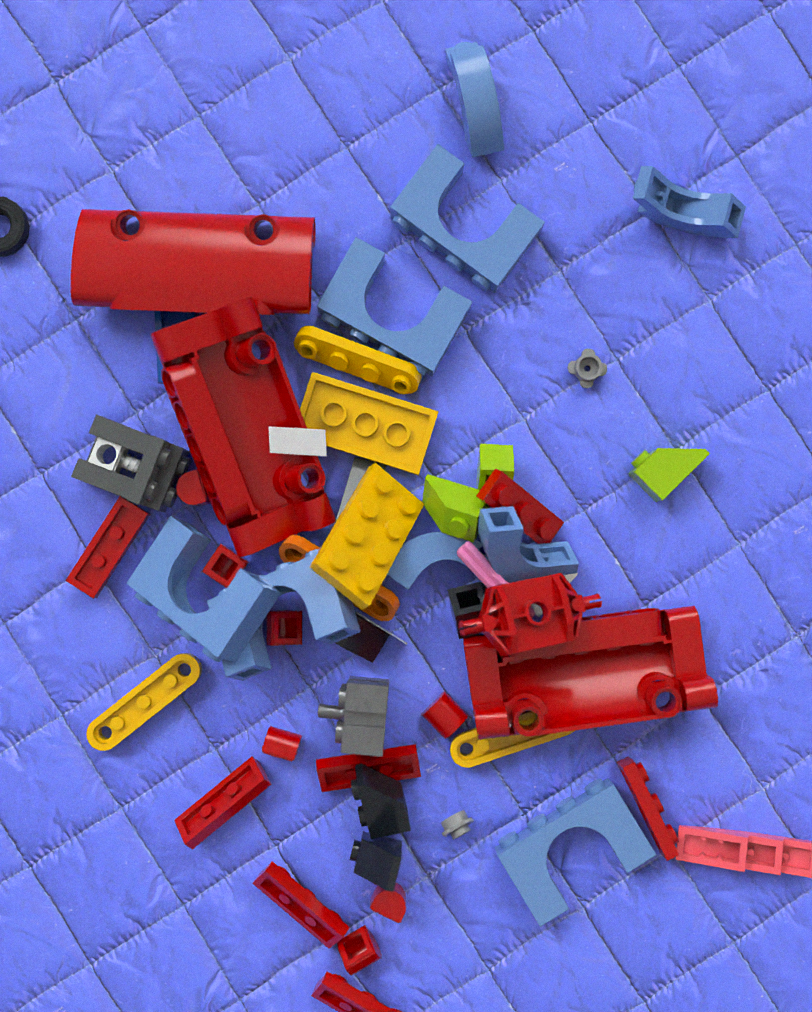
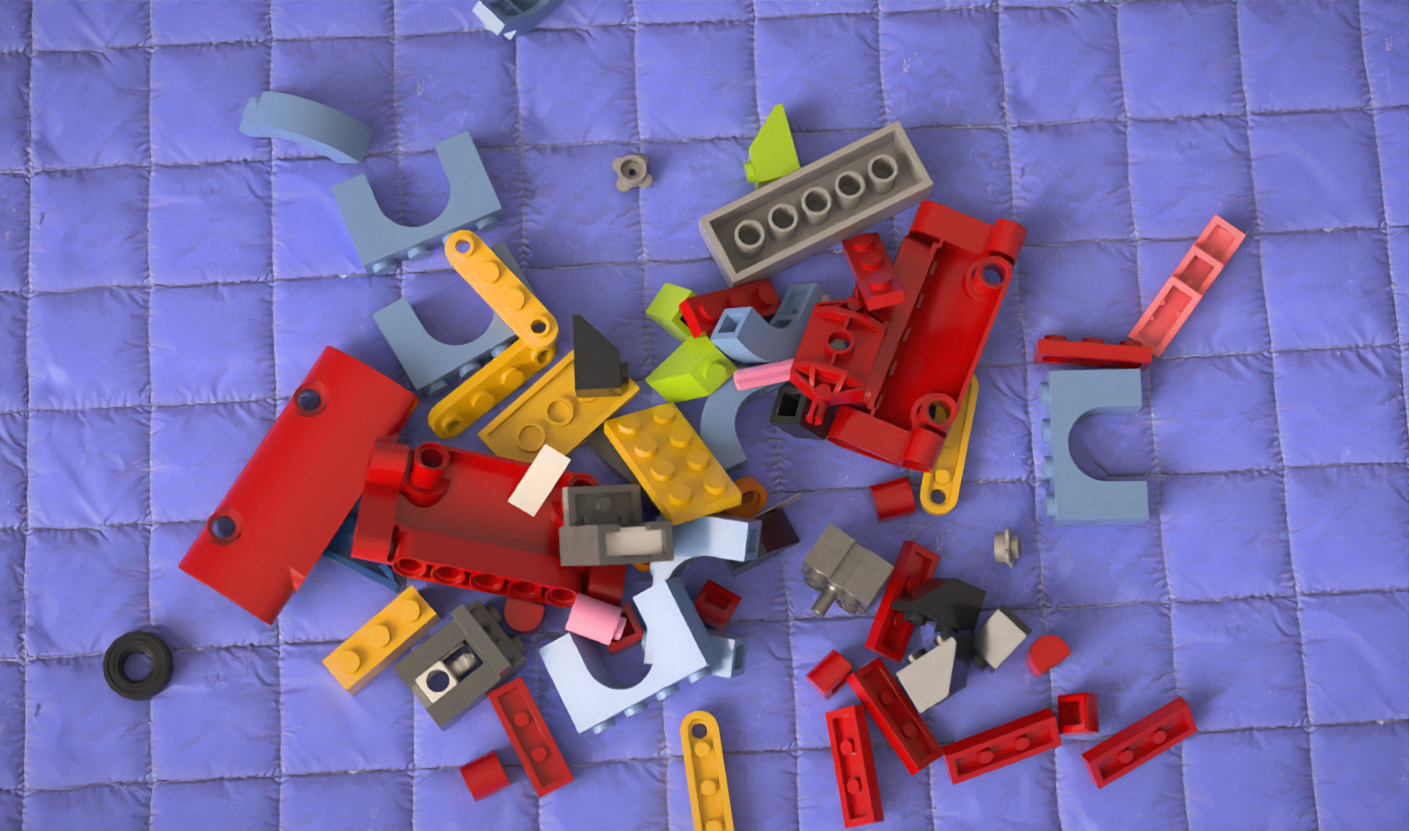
camera: 55 degrees left, 10 degrees down
none -> yellow brick [322,585,441,696]
none -> yellow plate [445,230,559,351]
none -> red brick [459,750,511,803]
none -> dark grey brick [559,484,674,566]
none -> bright pink brick [565,593,627,645]
none -> black slope [573,315,629,398]
none -> light grey brick [699,120,934,288]
none -> red plate [842,232,906,311]
none -> red plate [846,657,943,776]
none -> slope [896,629,974,713]

